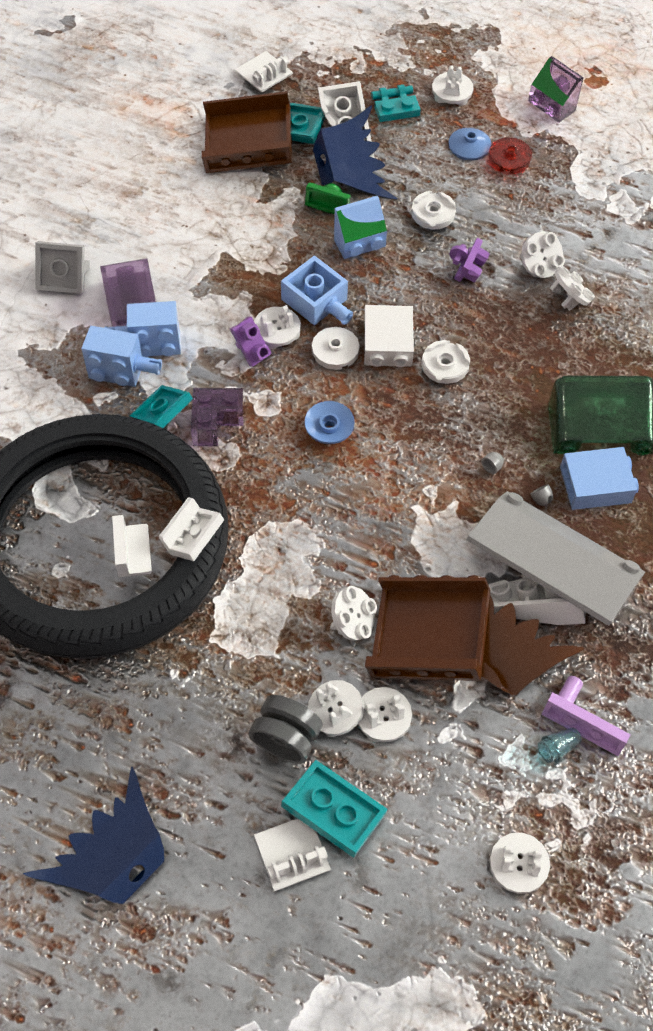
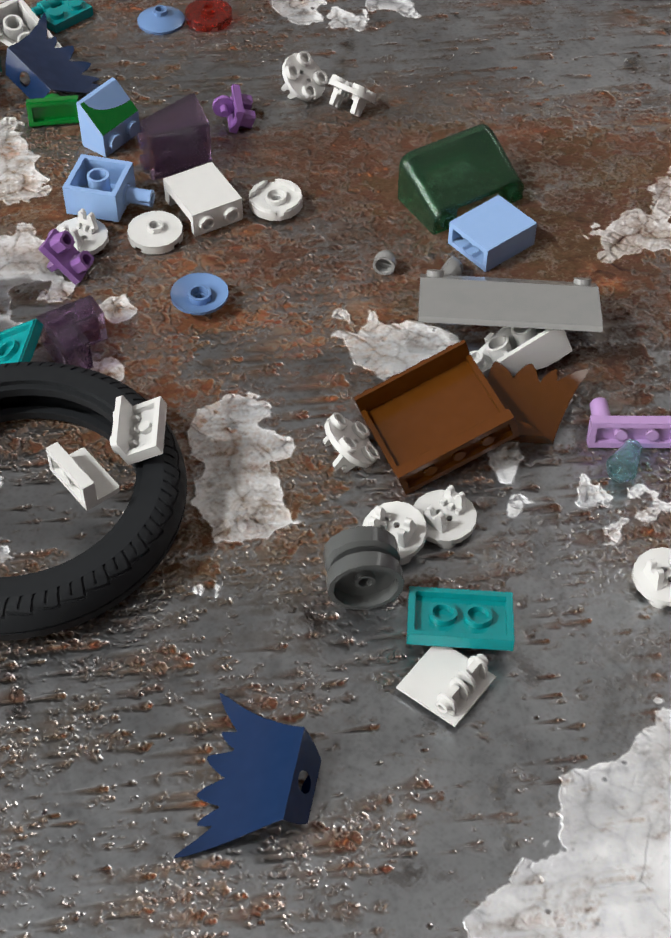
camera: 30 degrees left, 10 degrees down
white plate [411,191,456,229] -> none
none -> clear purple slope [137,93,212,180]

